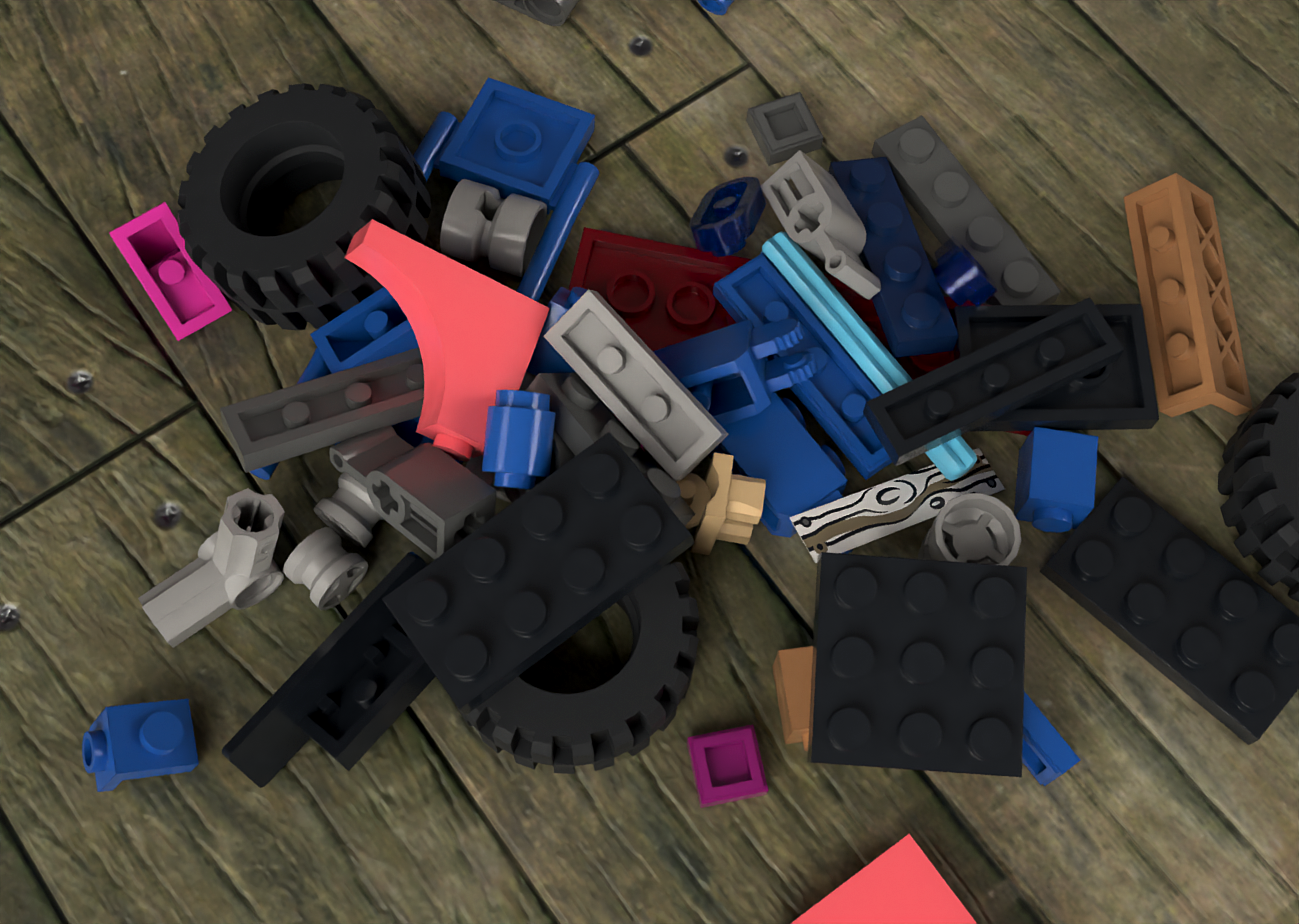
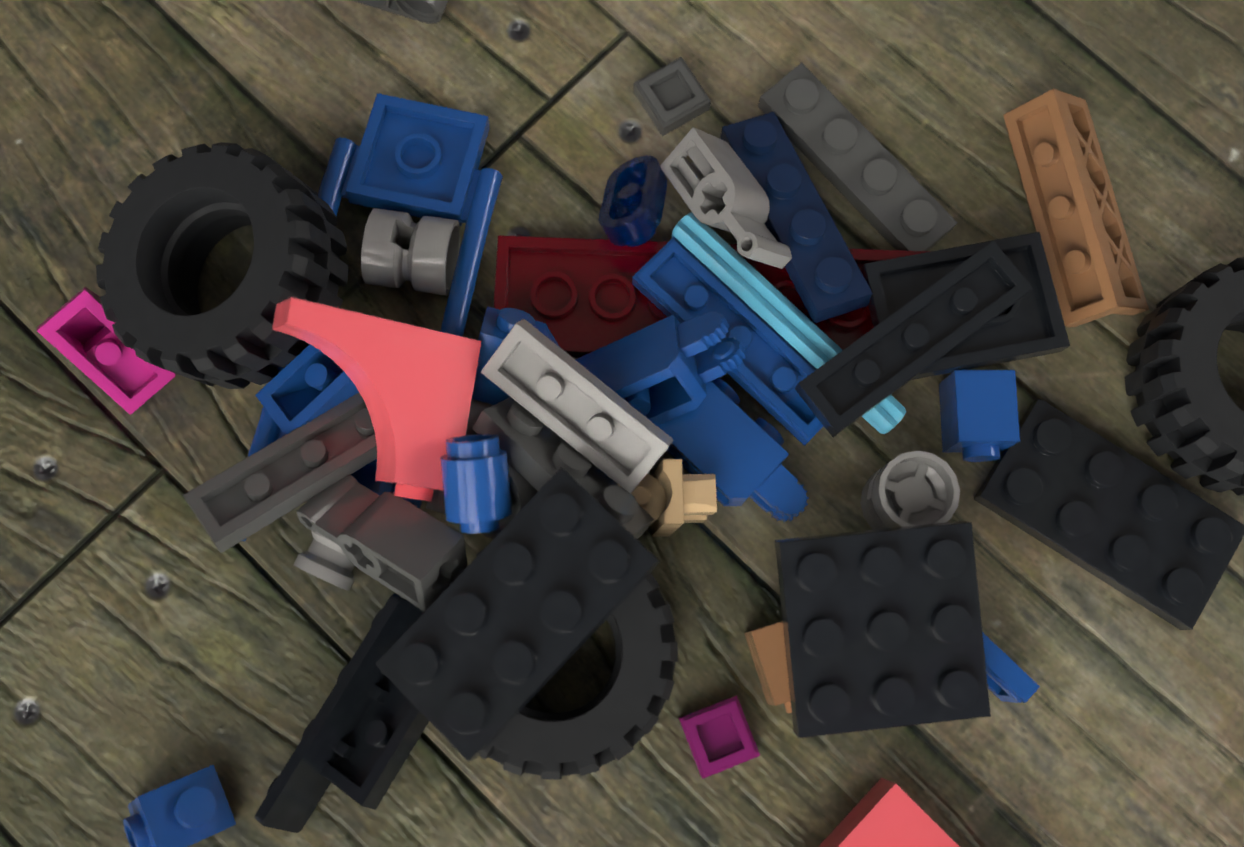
camera: 10 degrees left, 10 degrees up
light grey piece [138,488,285,648] -> none
light grey wheel [283,527,368,610] -> none
sticker [790,448,1005,563] -> none
clear blue plate [933,236,998,307] -> none

